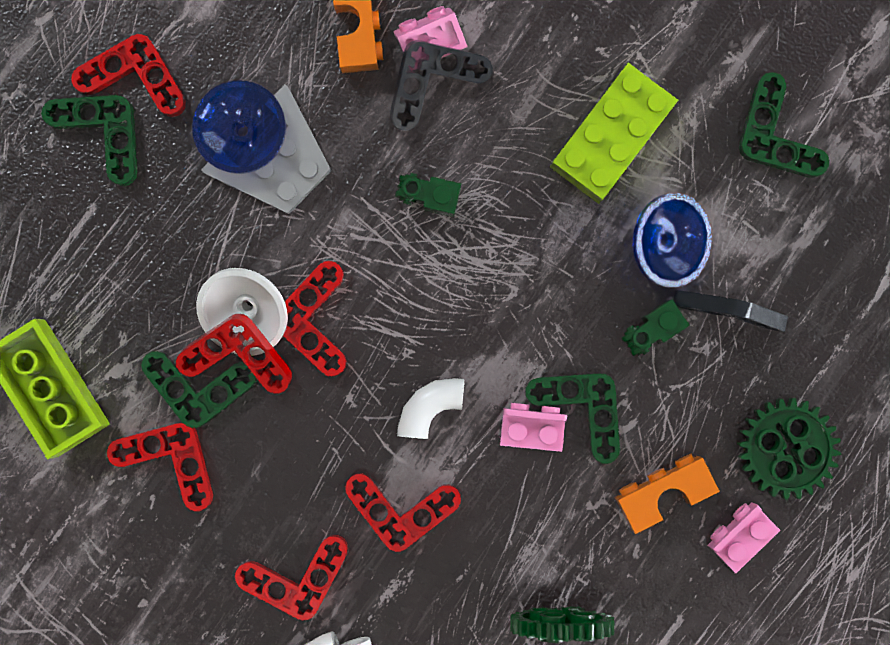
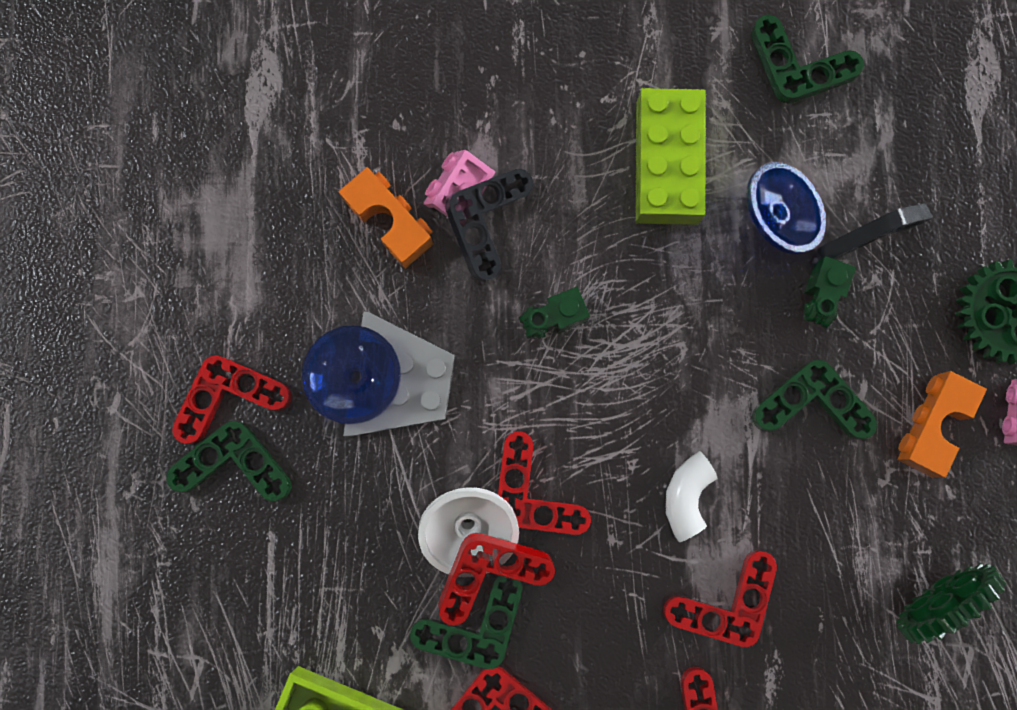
camera: 40 degrees left, 5 degrees down
bright pink bracket [500,403,567,452] -> none

